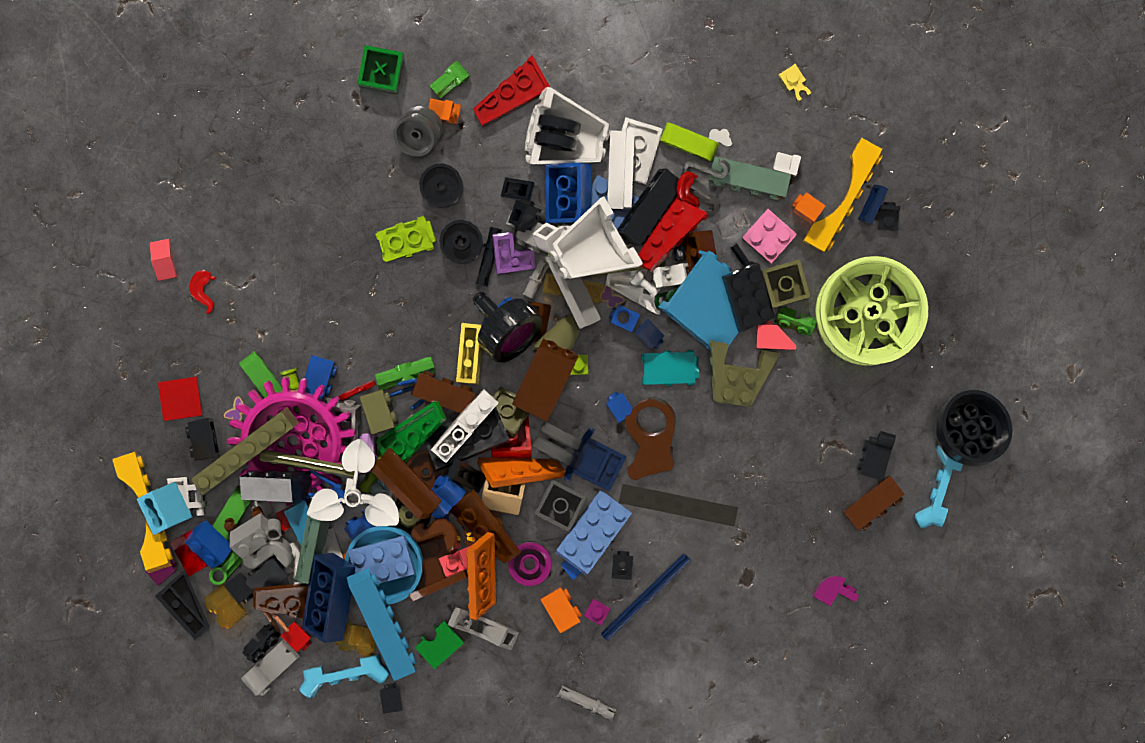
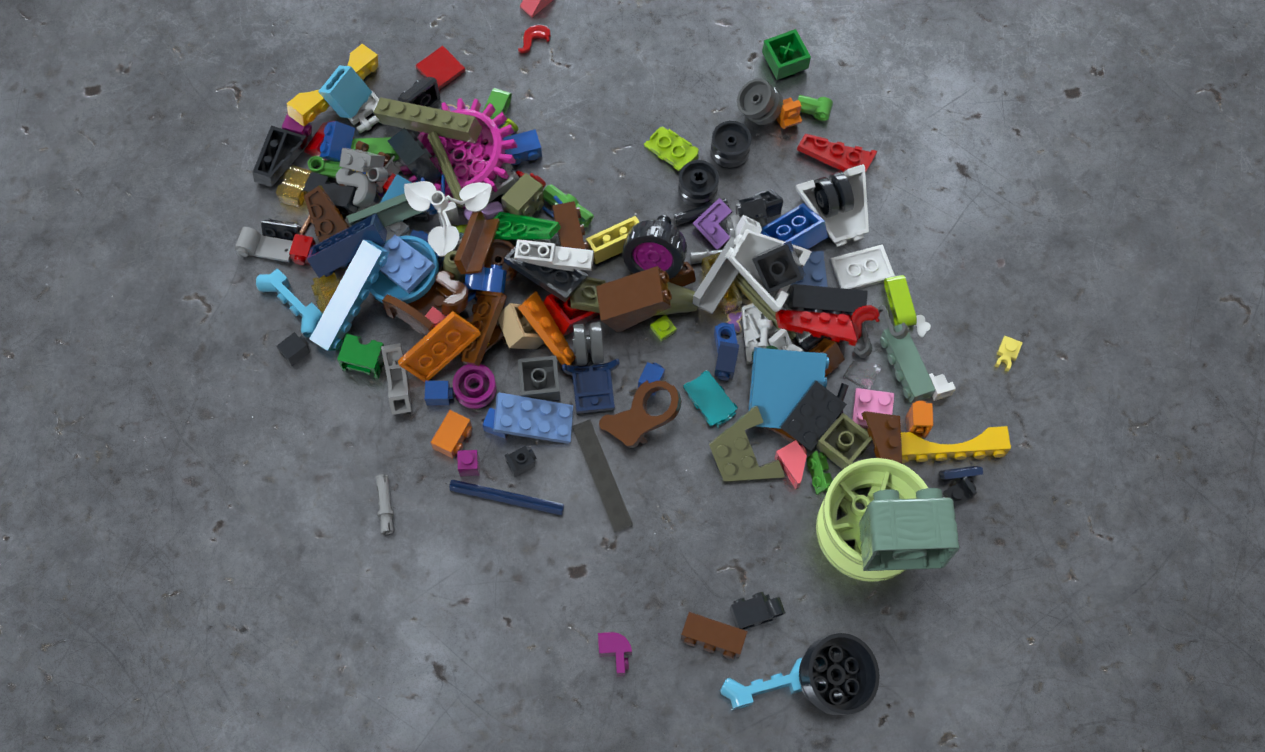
camera: 60 degrees right, 20 degrees down
black plate [447,459,486,493] -> none
white panel [607,129,635,210] -> none
none -> blue brick [424,381,454,406]
none -> black brick [752,241,805,293]
none -> sand green brick [859,488,960,571]
none -> reddish brown wing [861,411,902,464]

